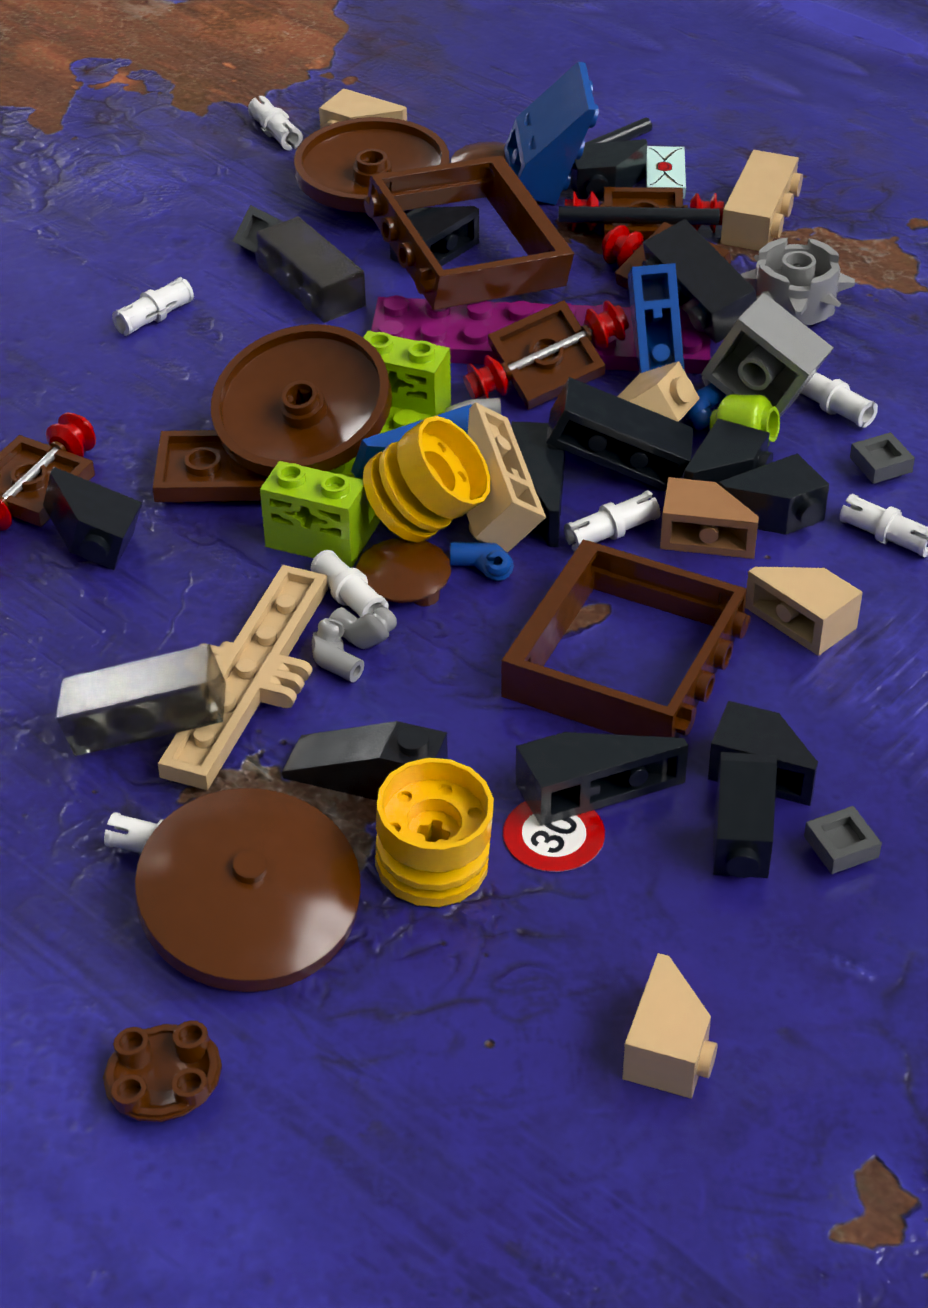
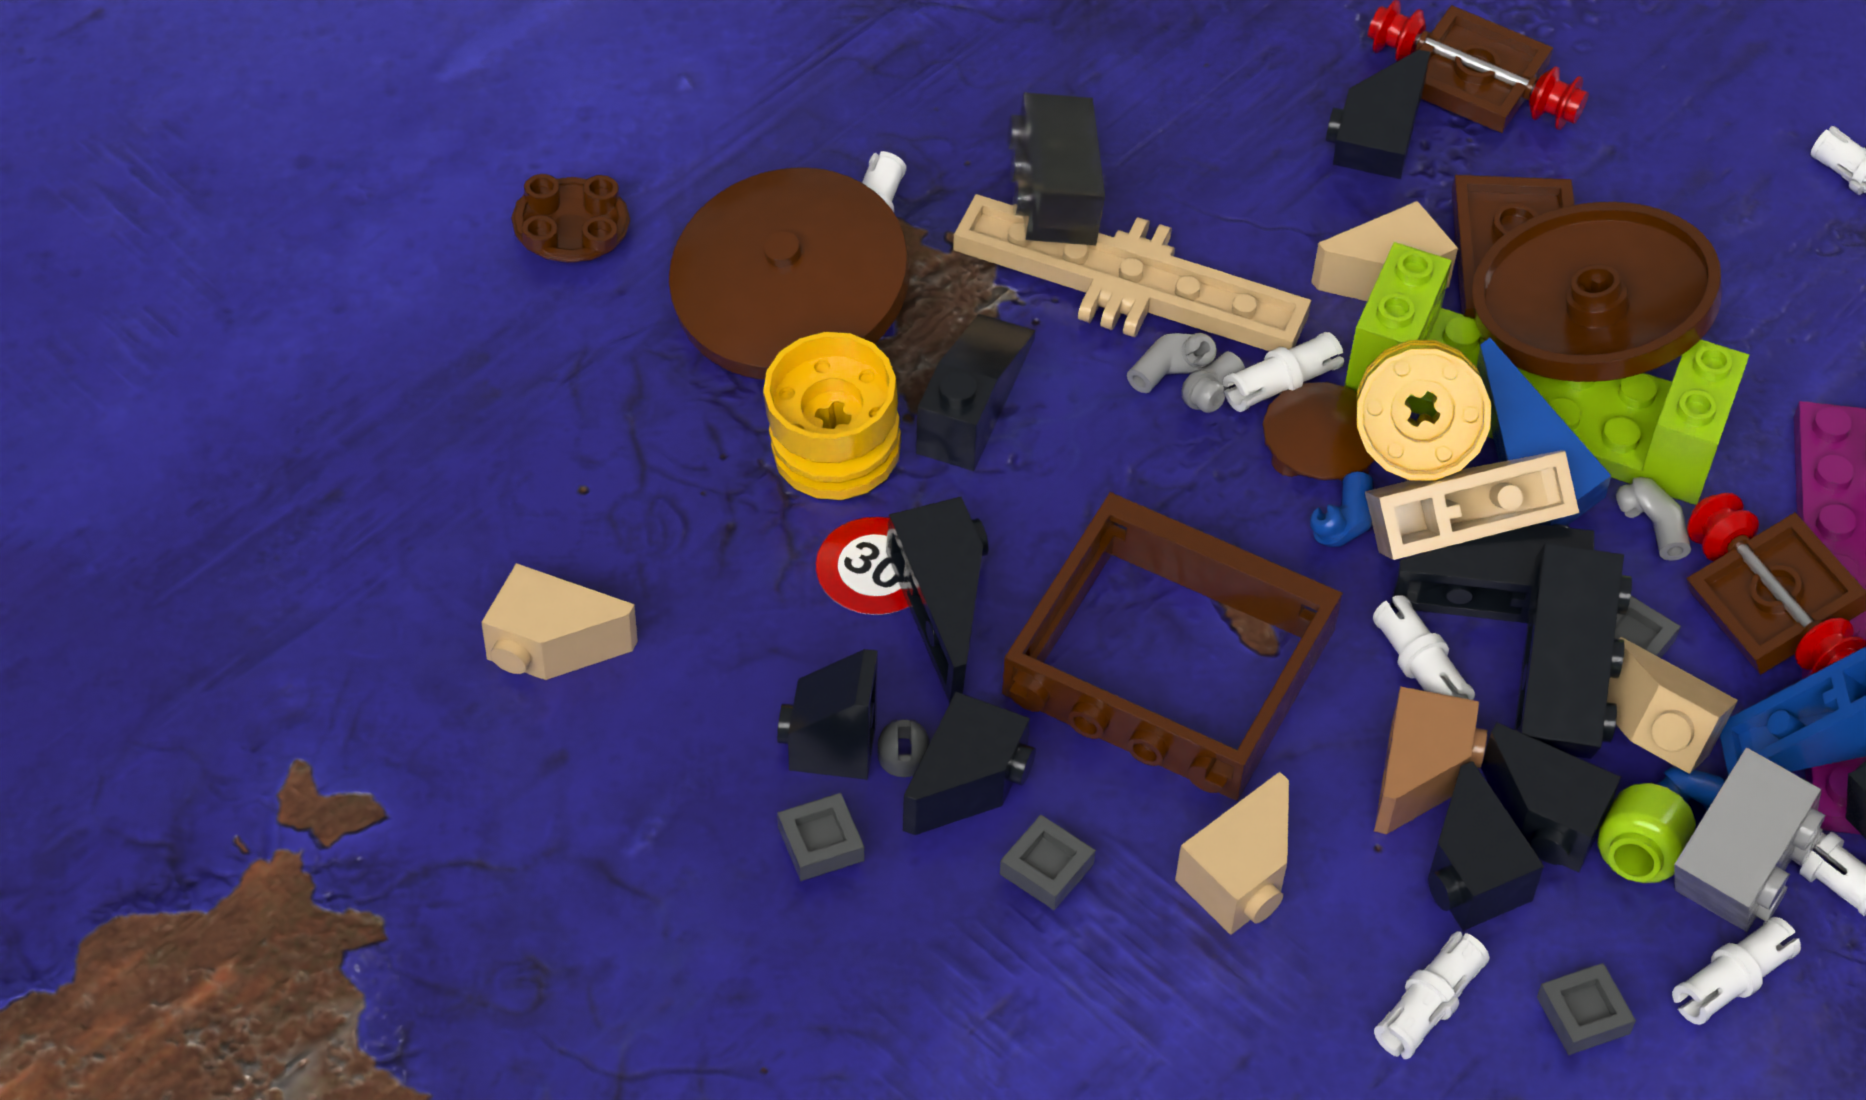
camera: 90 degrees right, 10 degrees up
none -> dark grey plate [1000,815,1096,910]
none -> tan slope [1311,201,1458,301]

